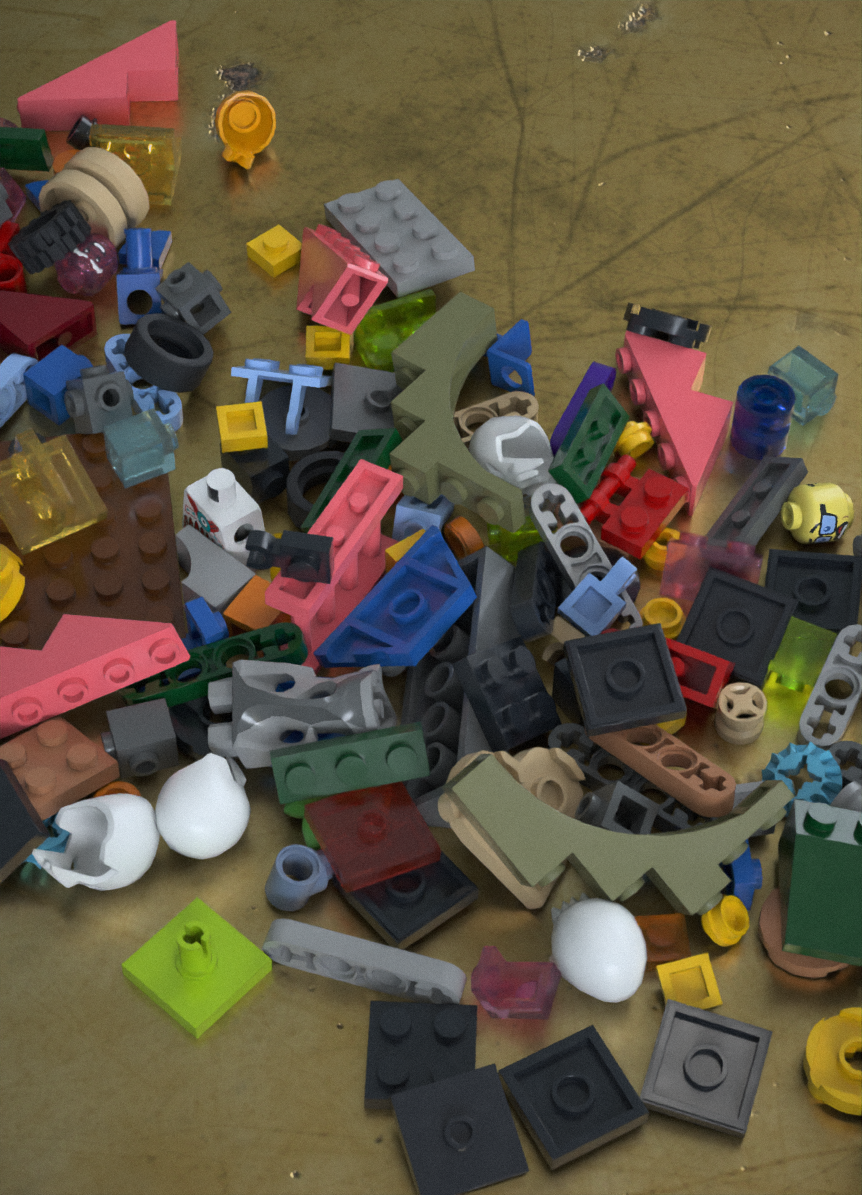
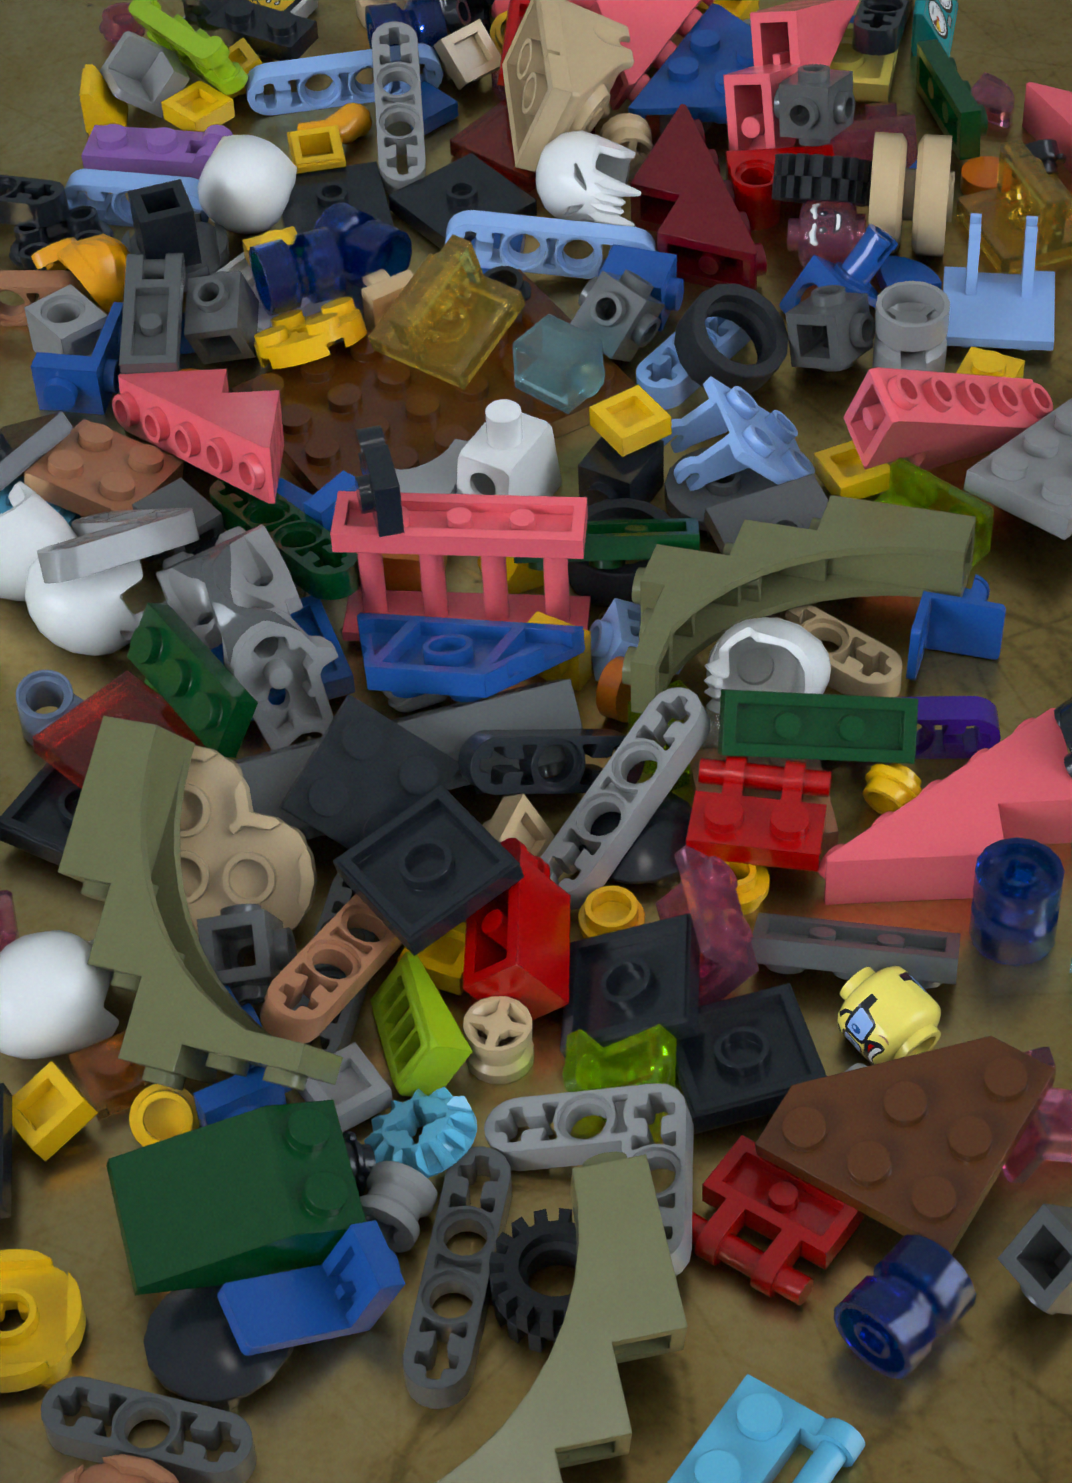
camera: 70 degrees right, 5 degrees down
medium blue plate [558,556,637,637] -> none
none -> light grey beam [37,508,199,584]
none -> lime slope [370,952,473,1097]
none -> light grey wheel [872,281,950,372]
none -> light blue plate [943,213,1055,351]

